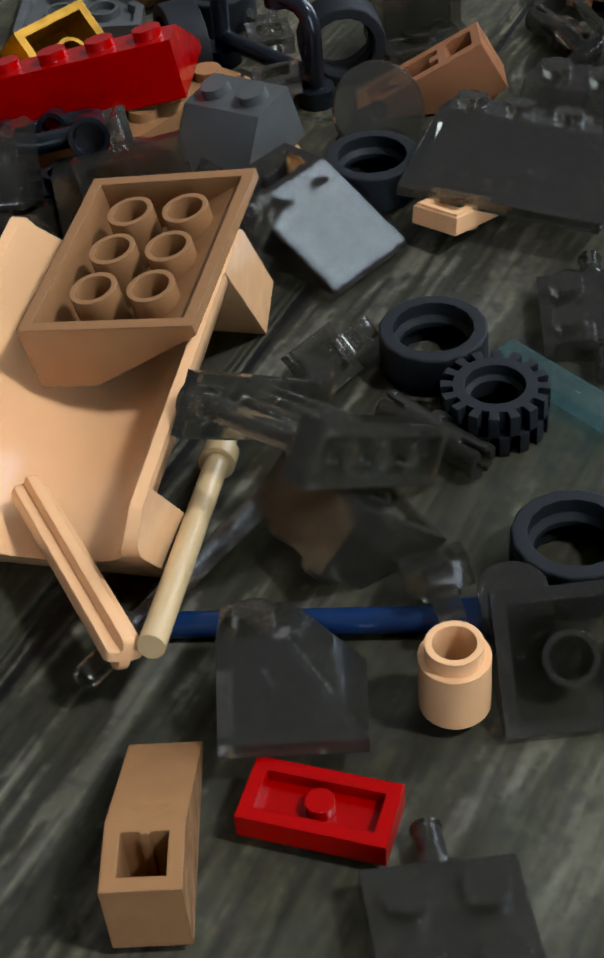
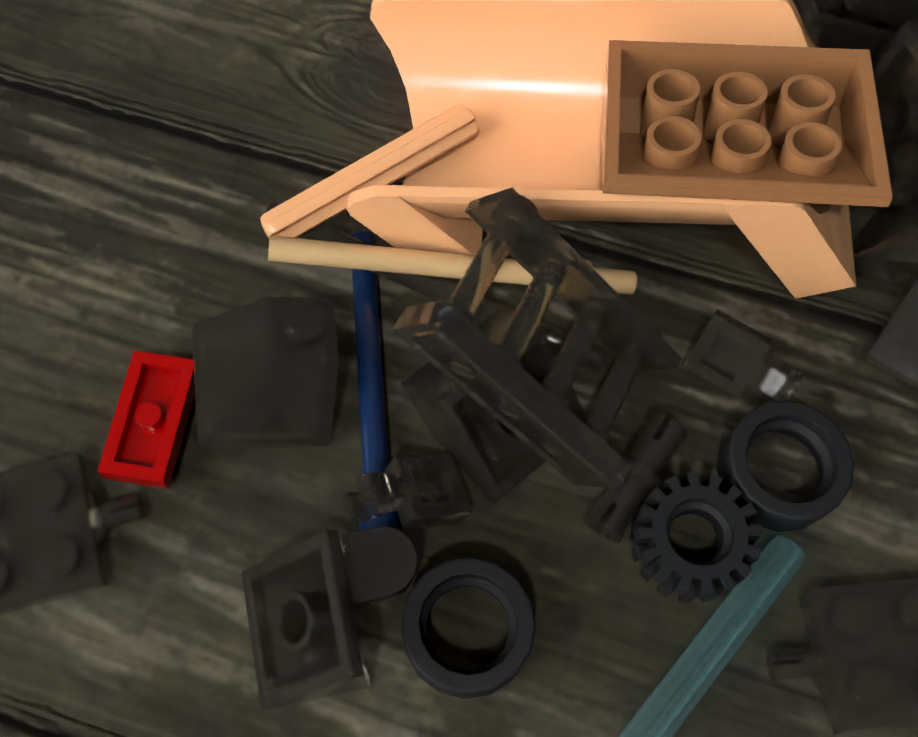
camera: 75 degrees right, 25 degrees up
medium nougat slope [97,741,204,948] -> none
light nougat brick [417,620,492,730] -> none

